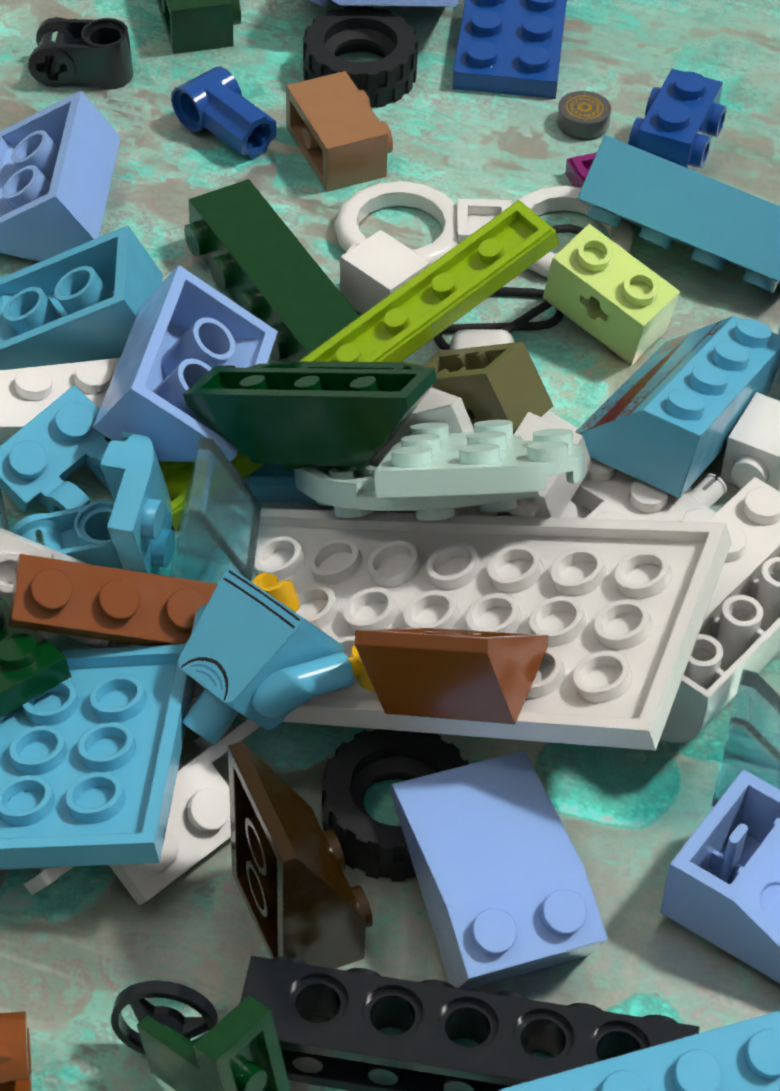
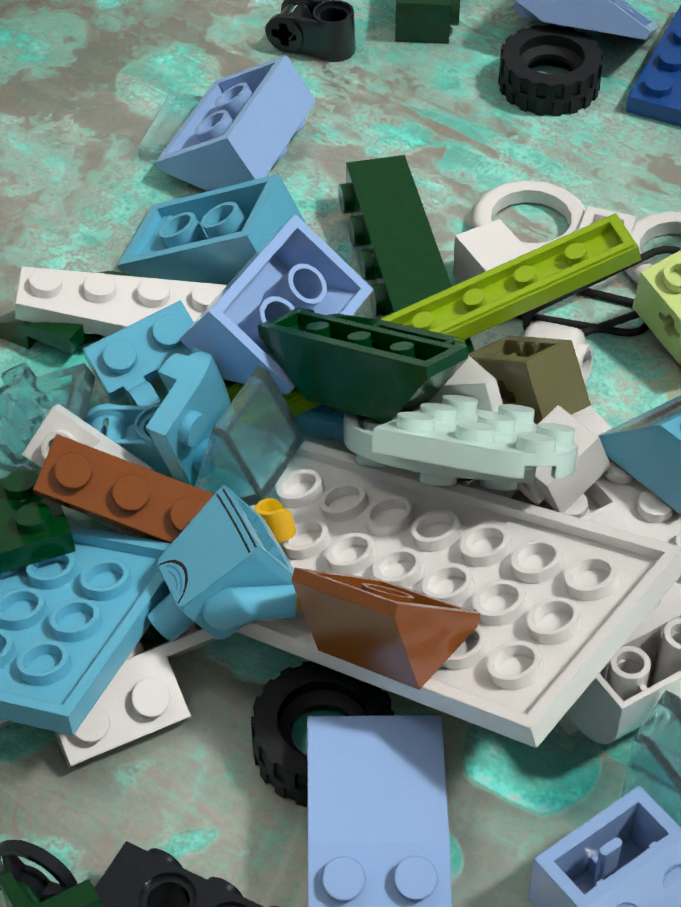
camera: 20 degrees right, 0 degrees up
blue piece [171,66,276,160] -> none
dark brown slope [228,741,373,969] -> none
medium nougat brick [286,71,393,192] -> none

